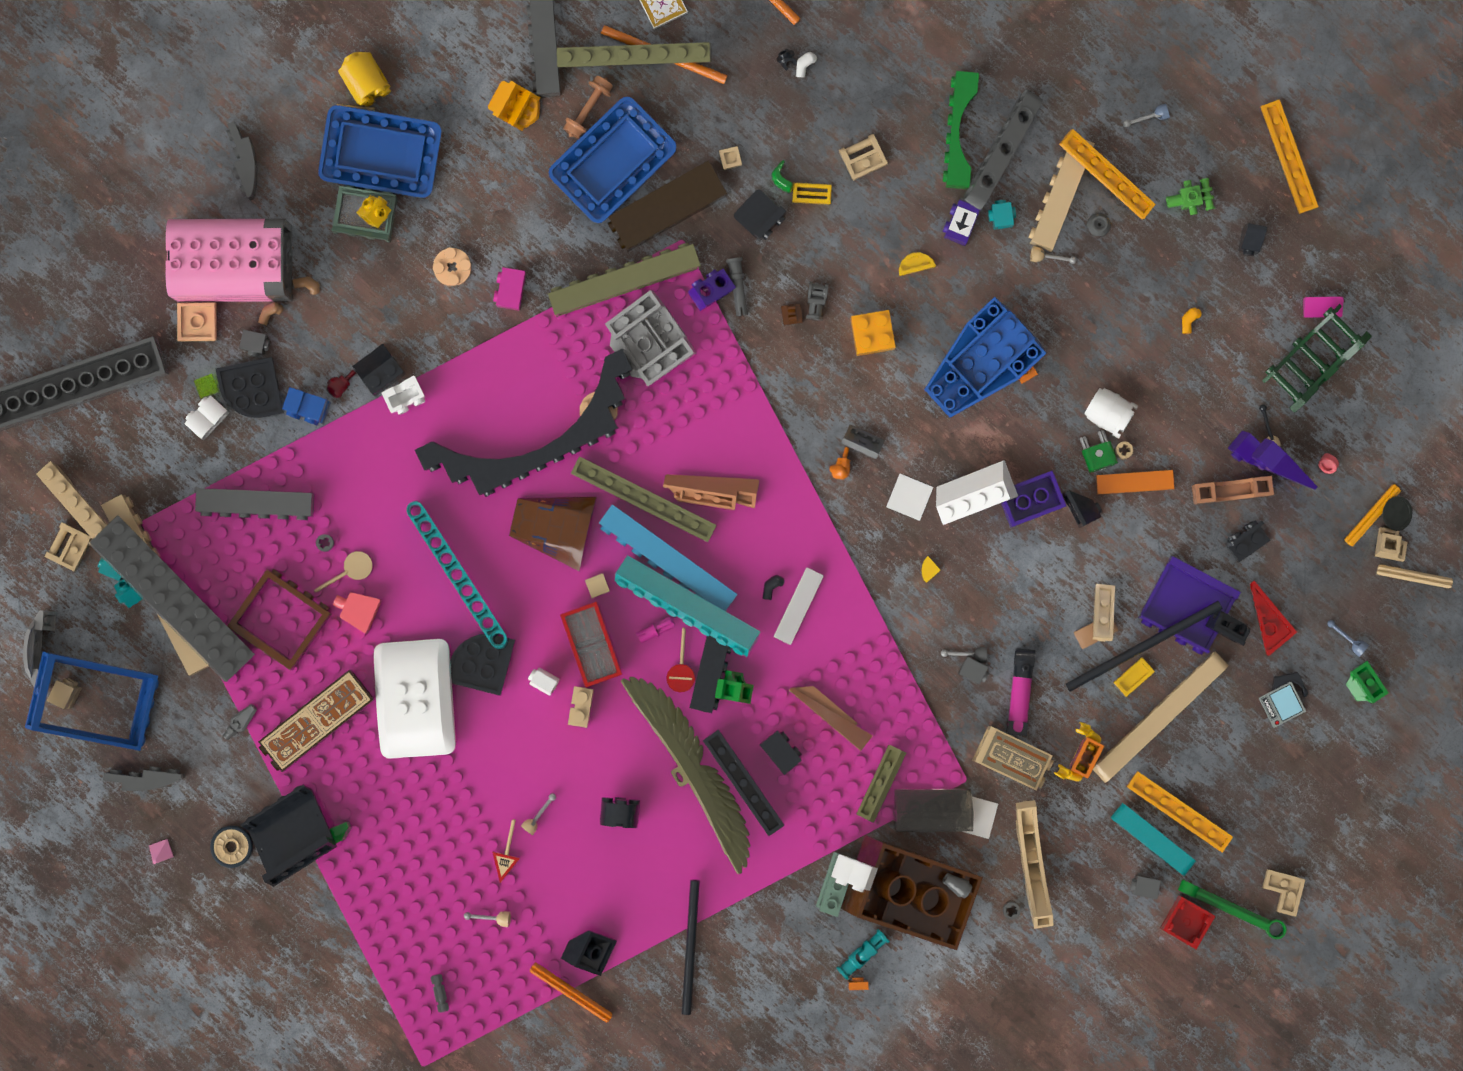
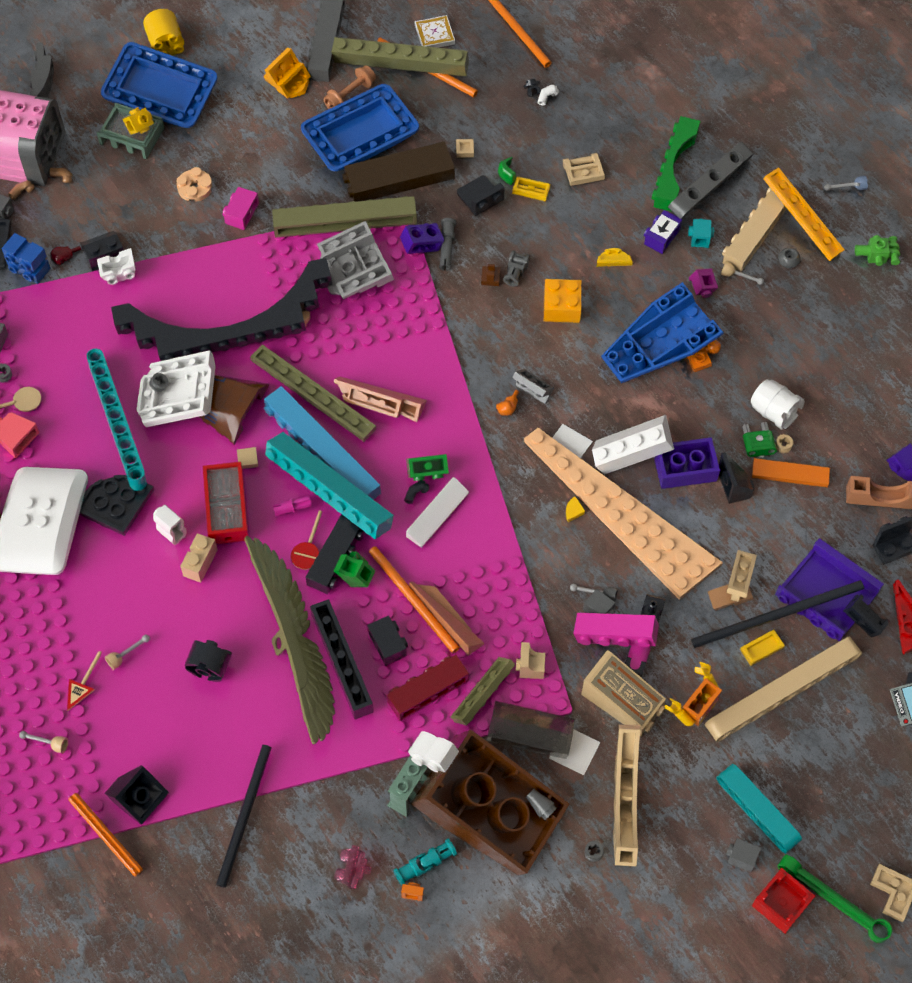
camera: 10 degrees right, 25 degrees down
light orange plate [1126,771,1233,853] -> none
light orange arm [1182,308,1202,334] -> none
none -> white wedge [137,351,216,427]
none -> dark grey bush [149,373,168,392]
none -> clear pink hips [334,845,372,889]
none -> orange piece [369,546,460,654]
none -> dark red brick [387,655,469,721]
none -> green brick [406,454,449,481]
none -> tan brick [516,642,545,679]
none -> light nougat wing [524,428,723,600]
none -> dark pink brick [574,613,659,648]
none -> magenta brick [689,268,718,298]

